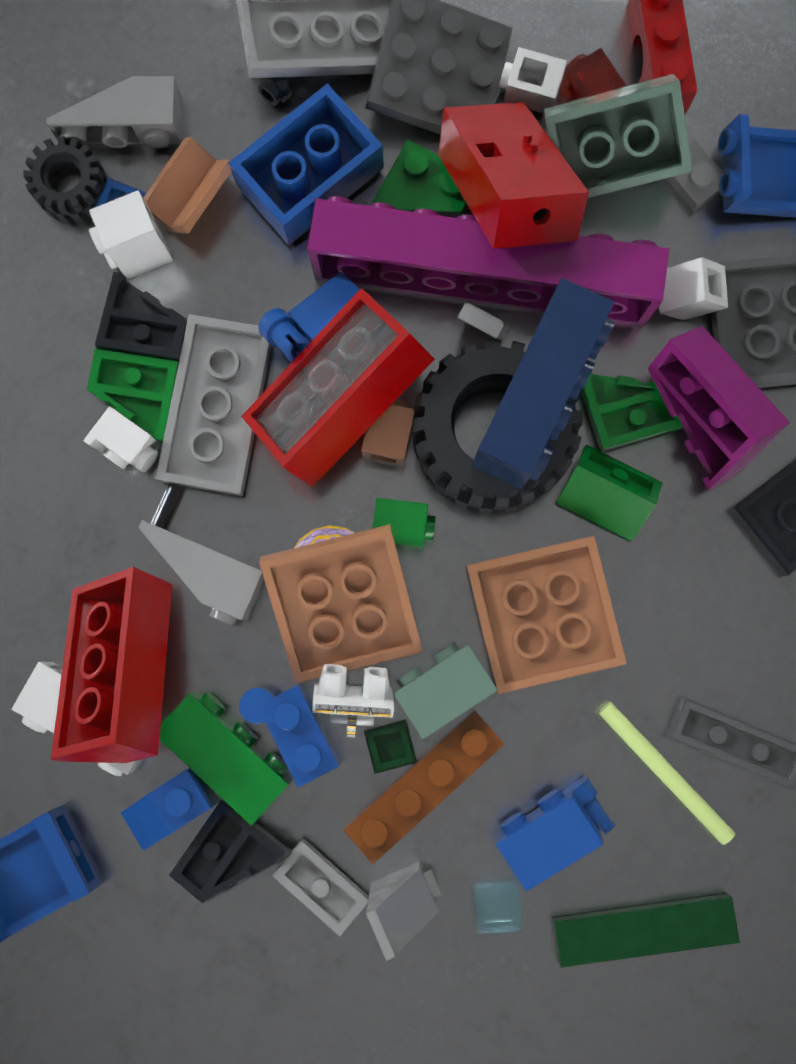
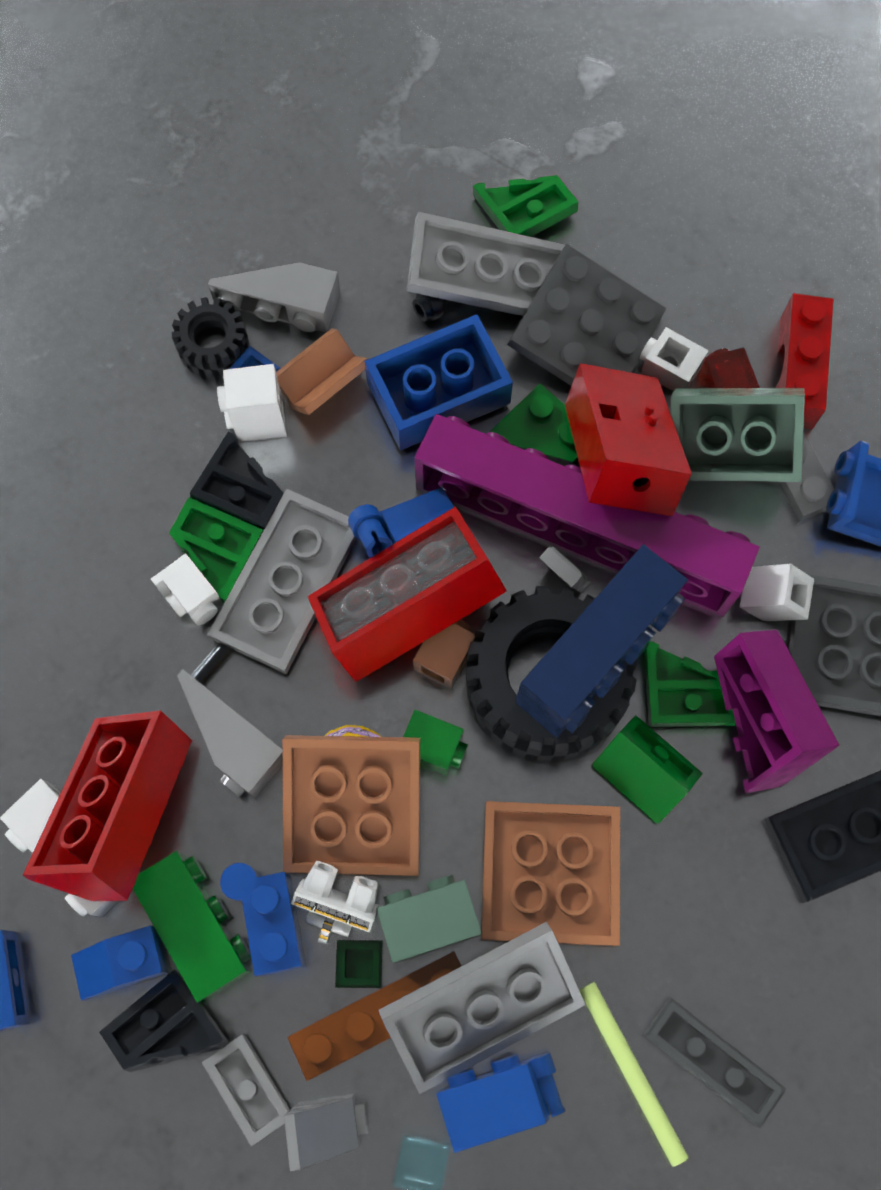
camera: 10 degrees right, 10 degrees down
none -> light grey plate [378,922,586,1094]

